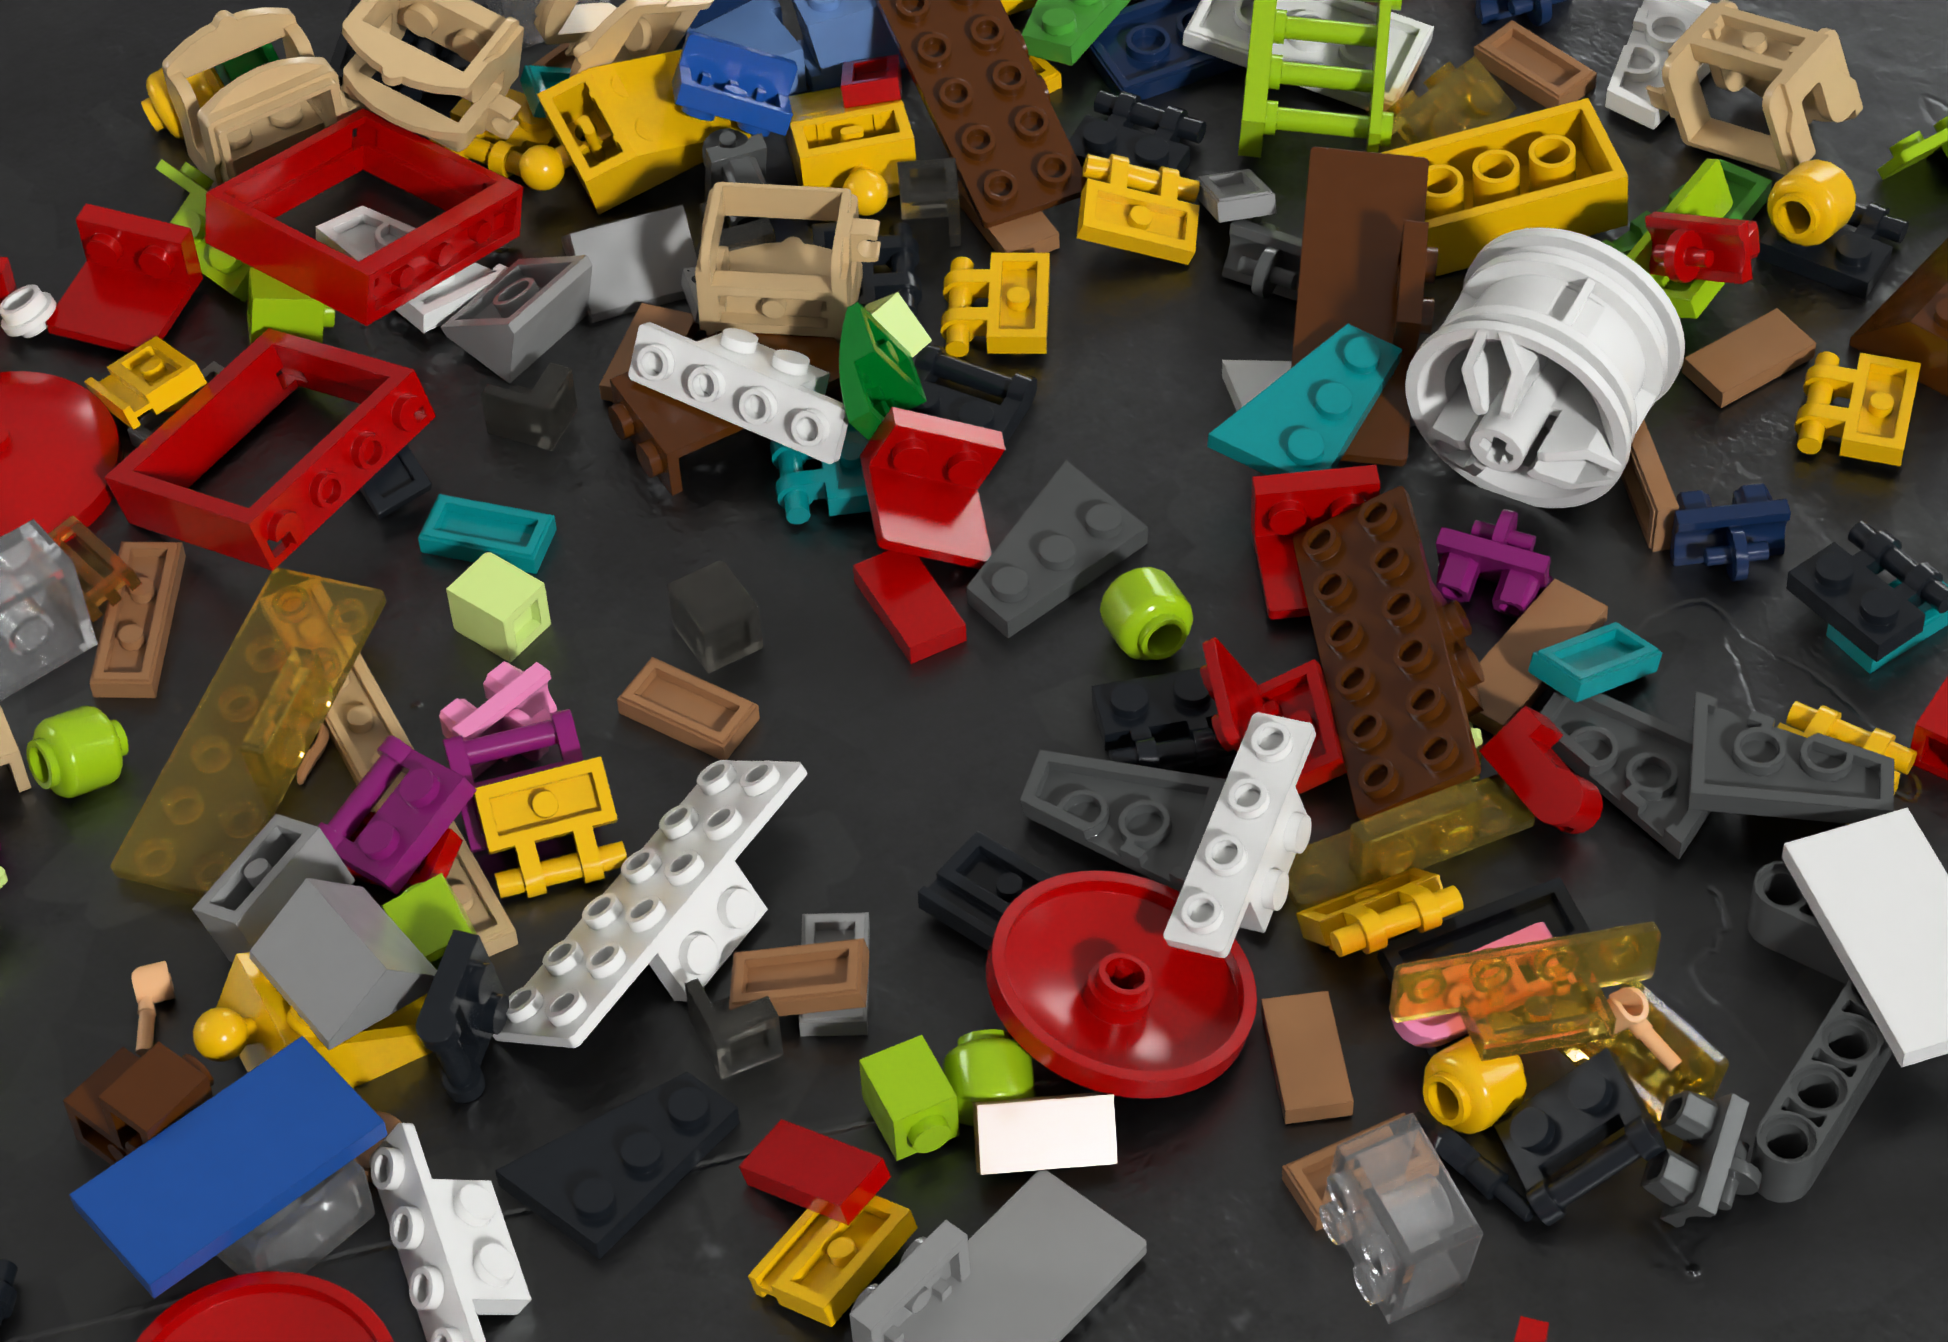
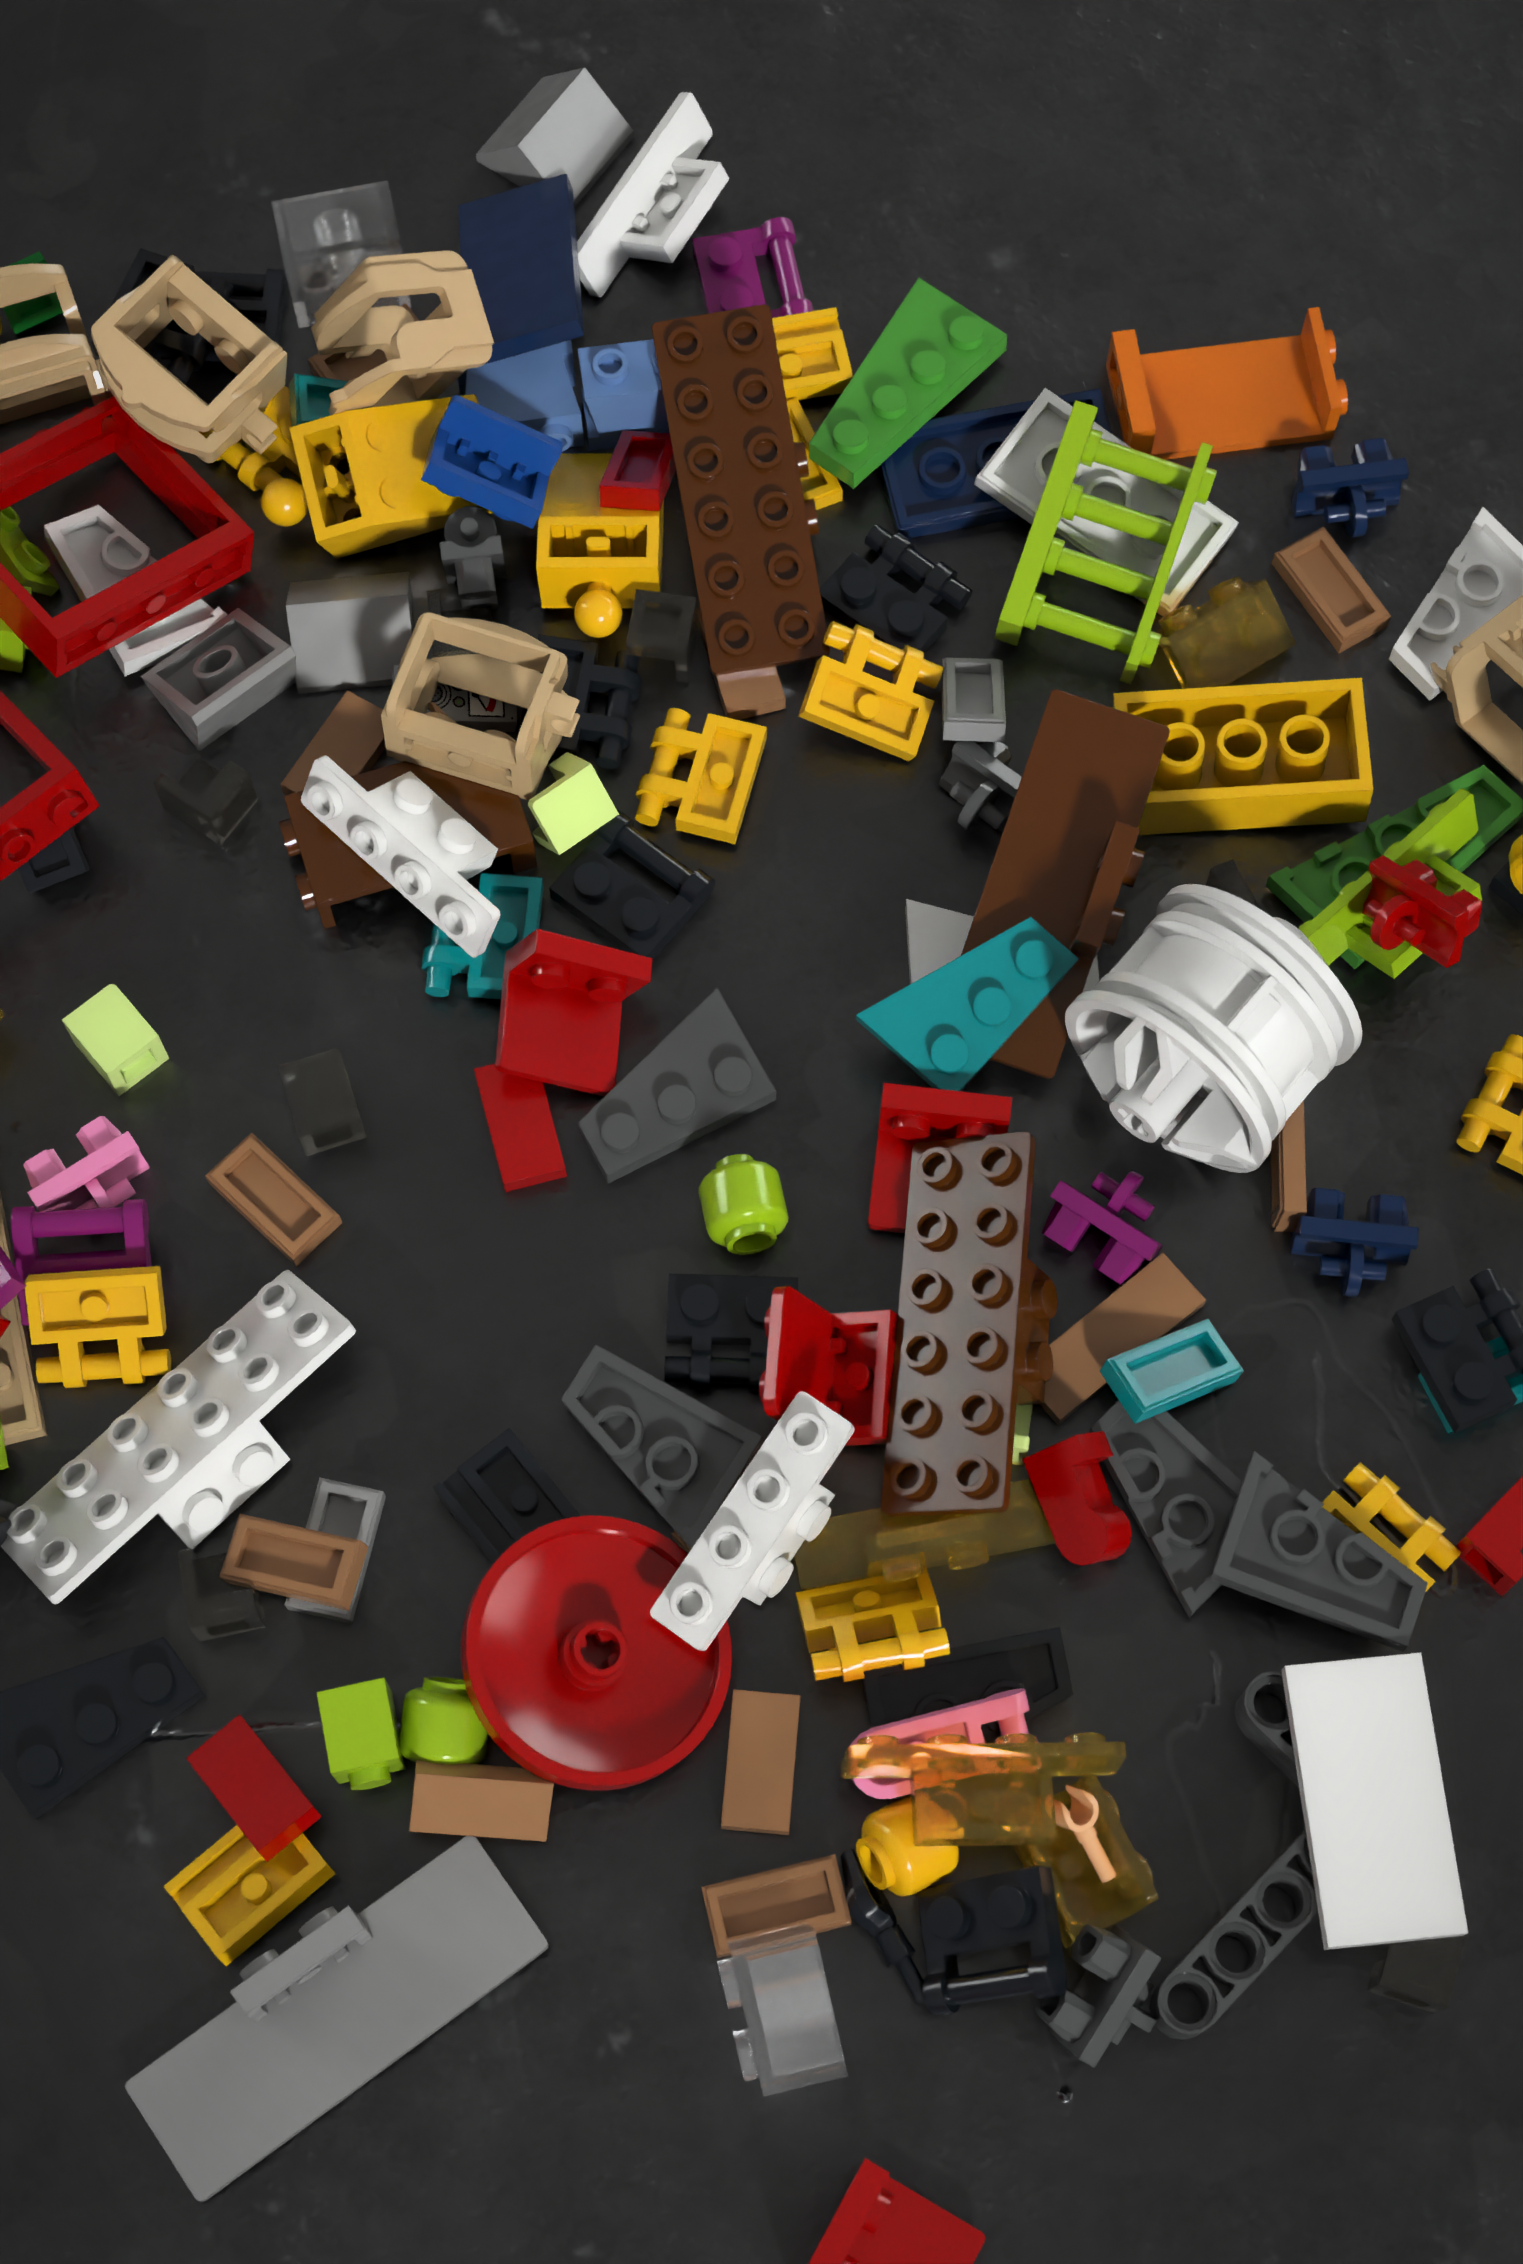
camera: 10 degrees right, 20 degrees up
teal tile [418,494,557,574] -> none
green slope [839,302,927,441] -> none
medium nougat tile [1682,308,1816,408] -> none

